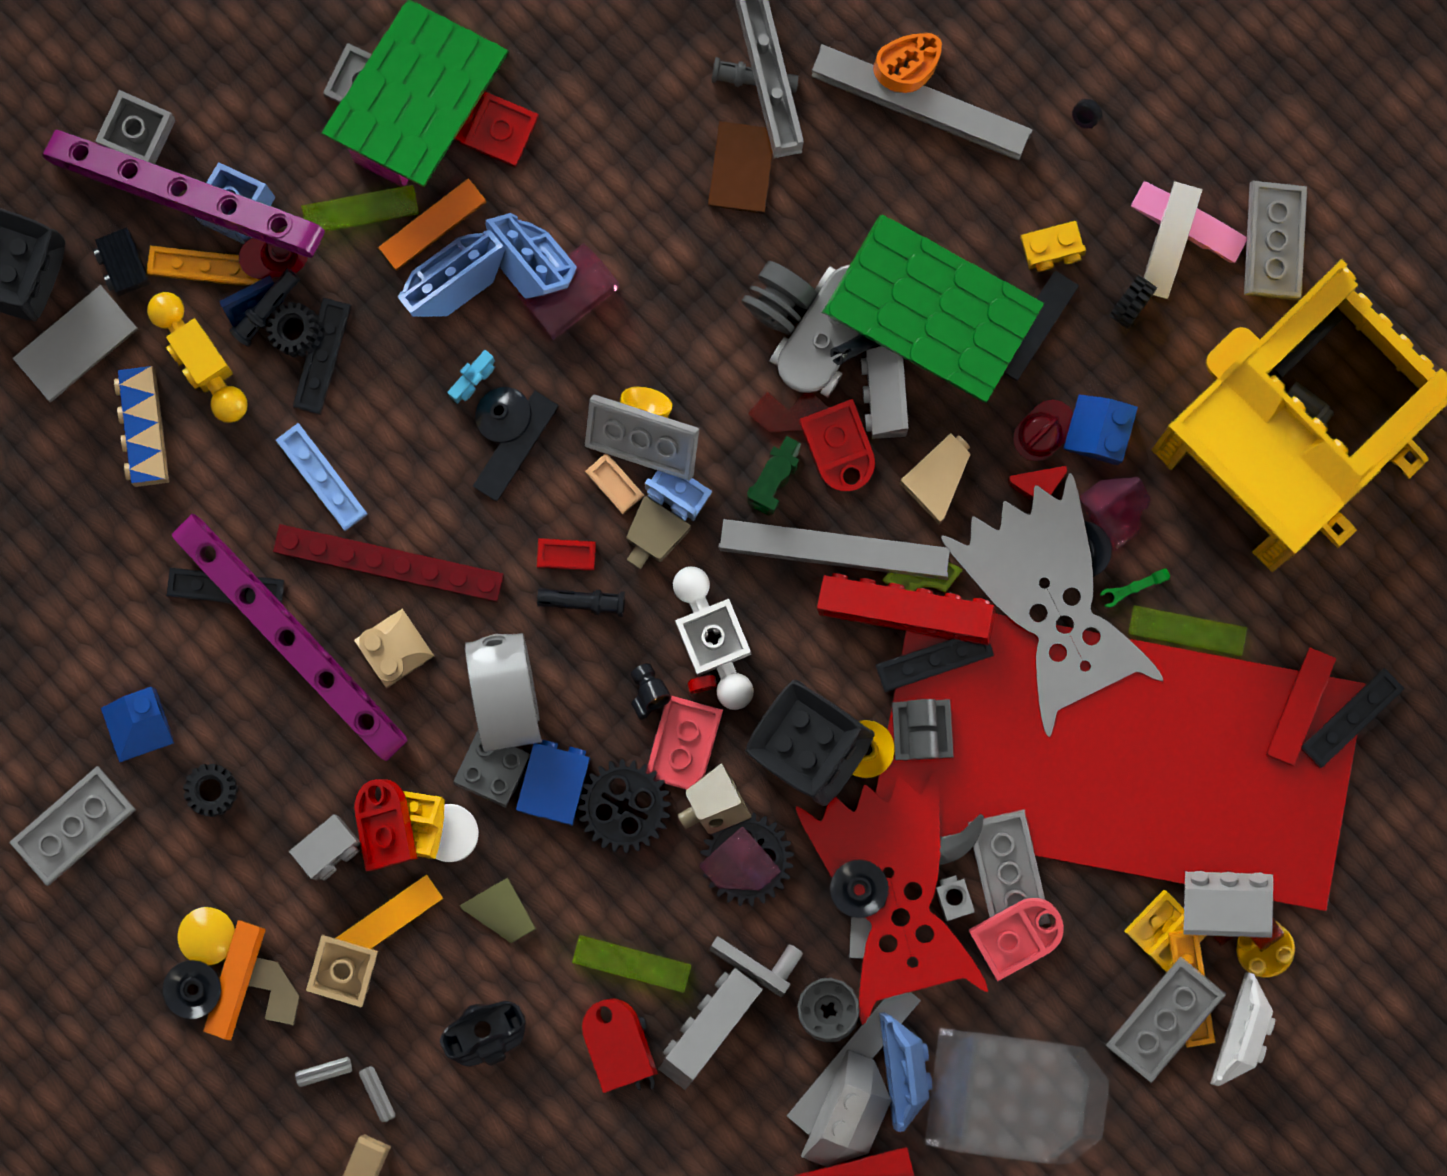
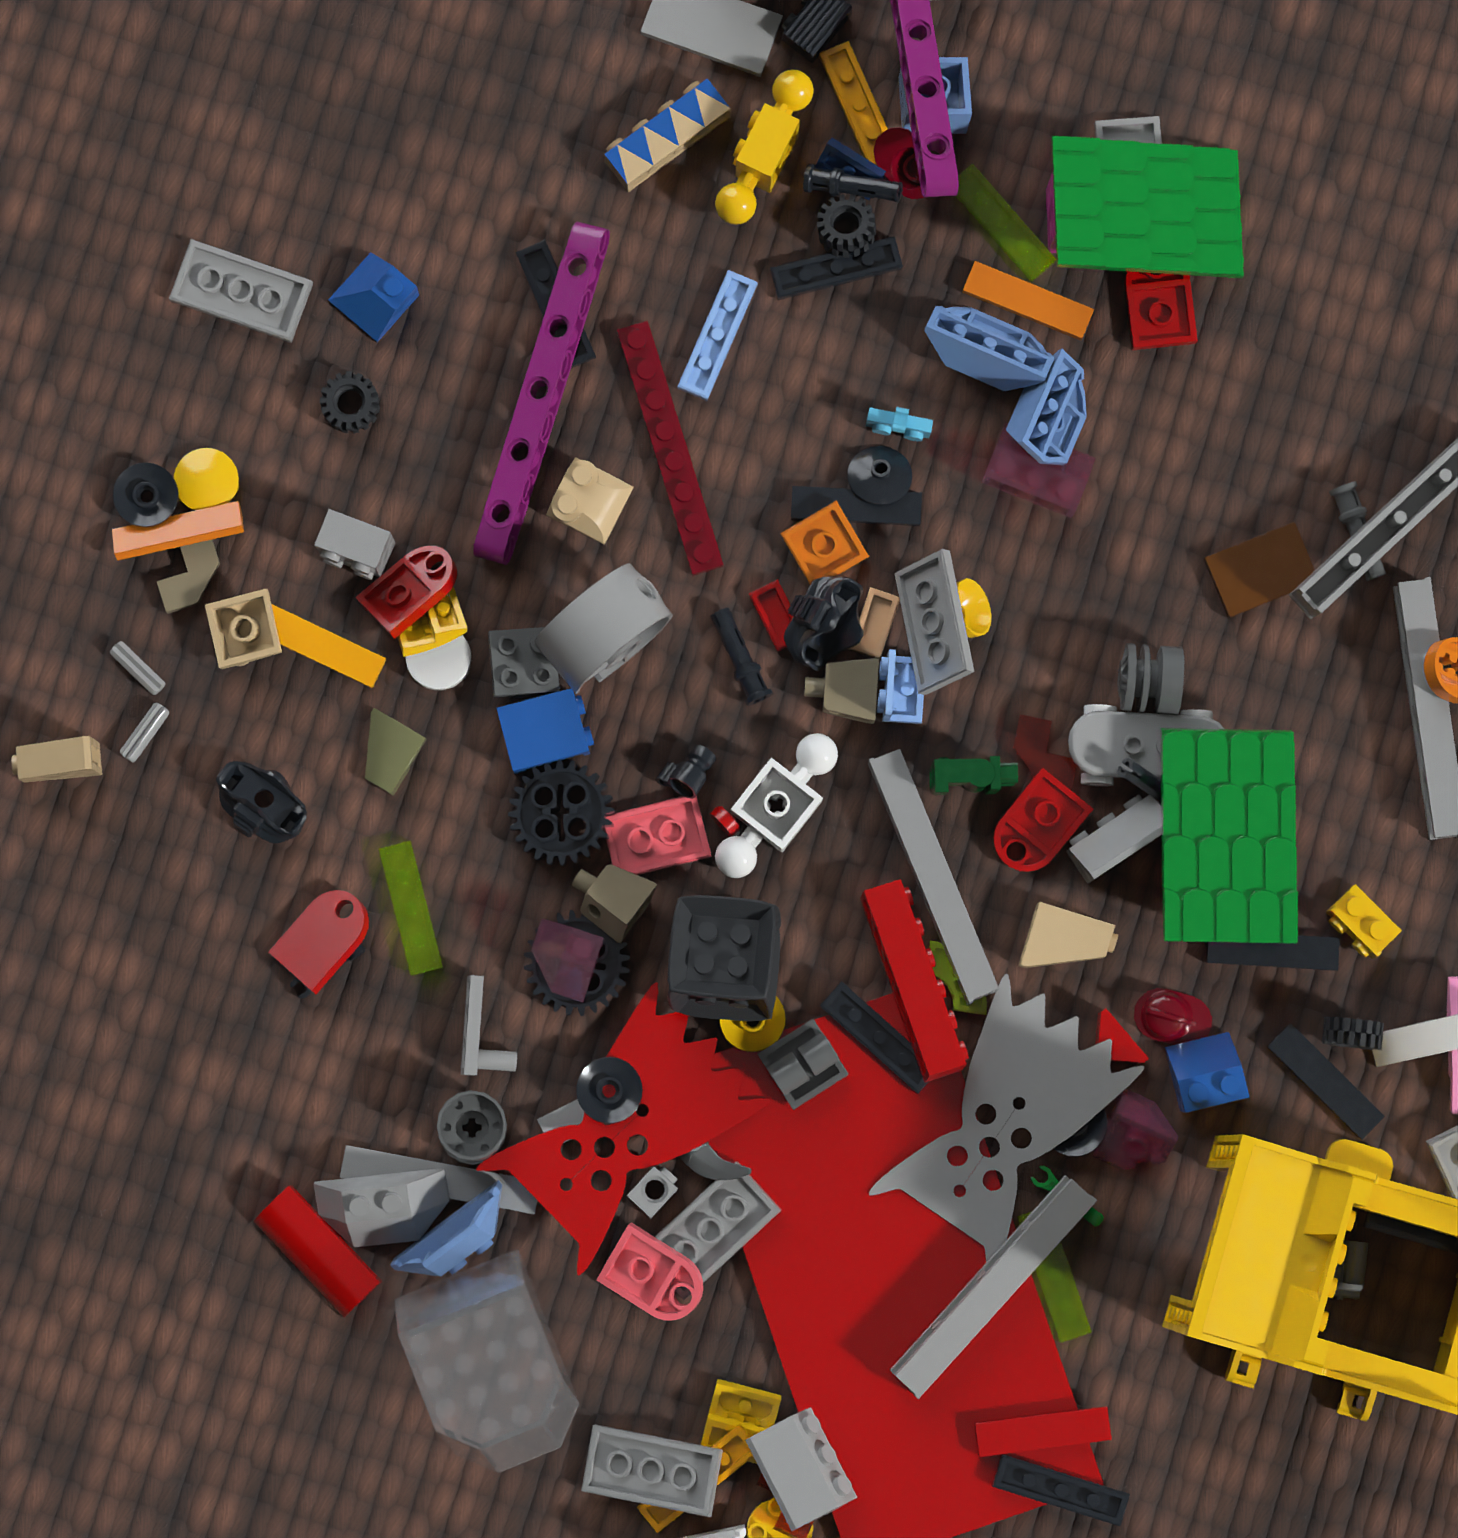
camera: 55 degrees right, 0 degrees up
light grey wedge [658,968,763,1090] -> none
none -> orange tile [780,500,869,585]
none -> black piece [784,576,864,671]
none -> light grey tile [890,1175,1097,1399]
none -> black tile [1266,1023,1385,1140]

